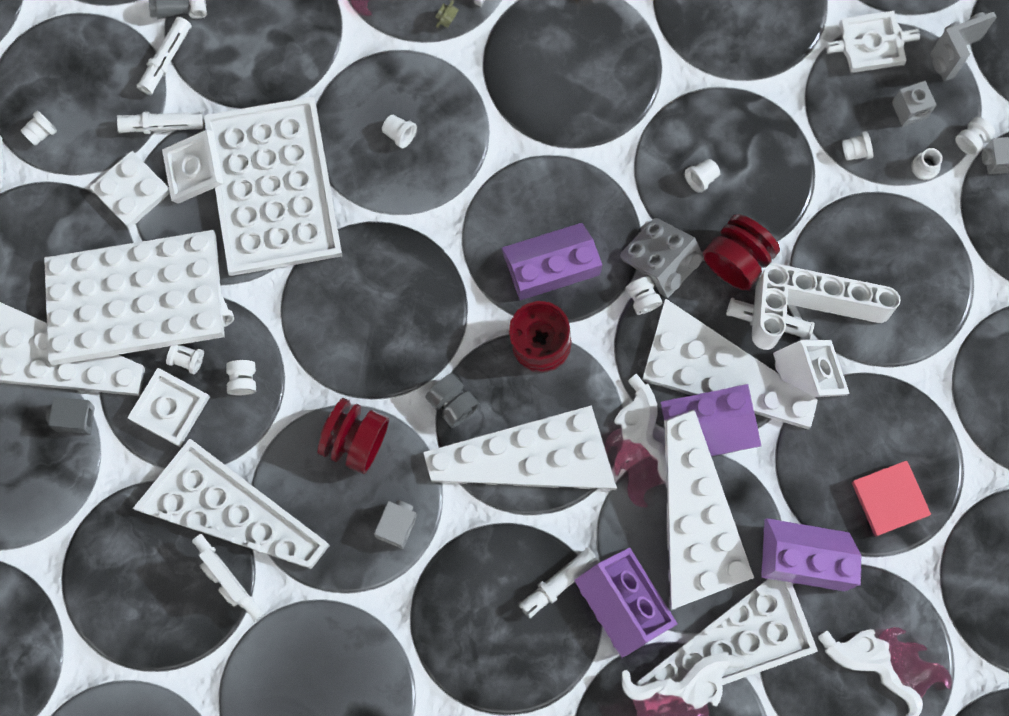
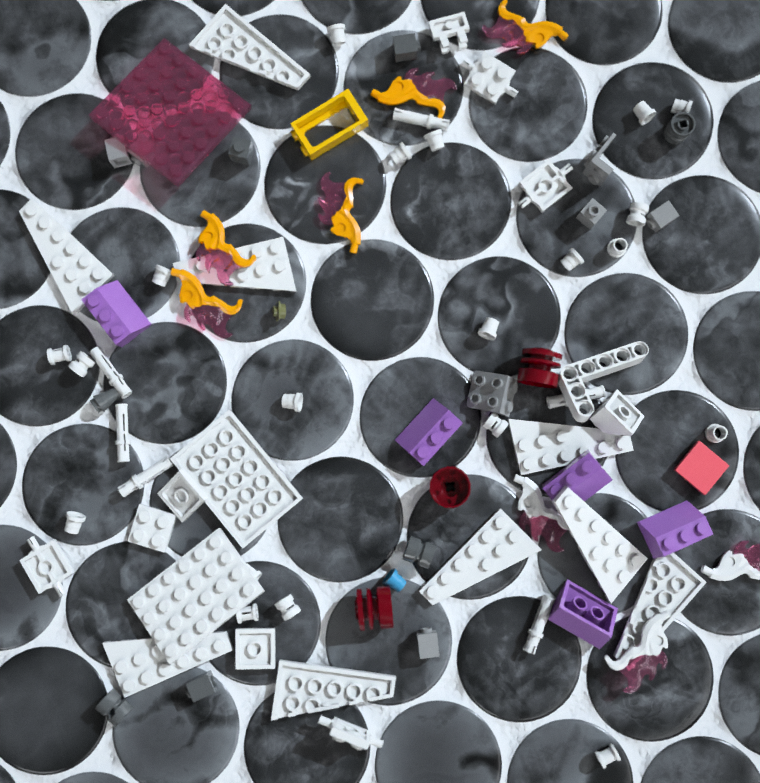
camera: 25 degrees left, 10 degrees up
none -> dark azure piece [382,568,407,593]
none -> white piece [705,424,728,443]

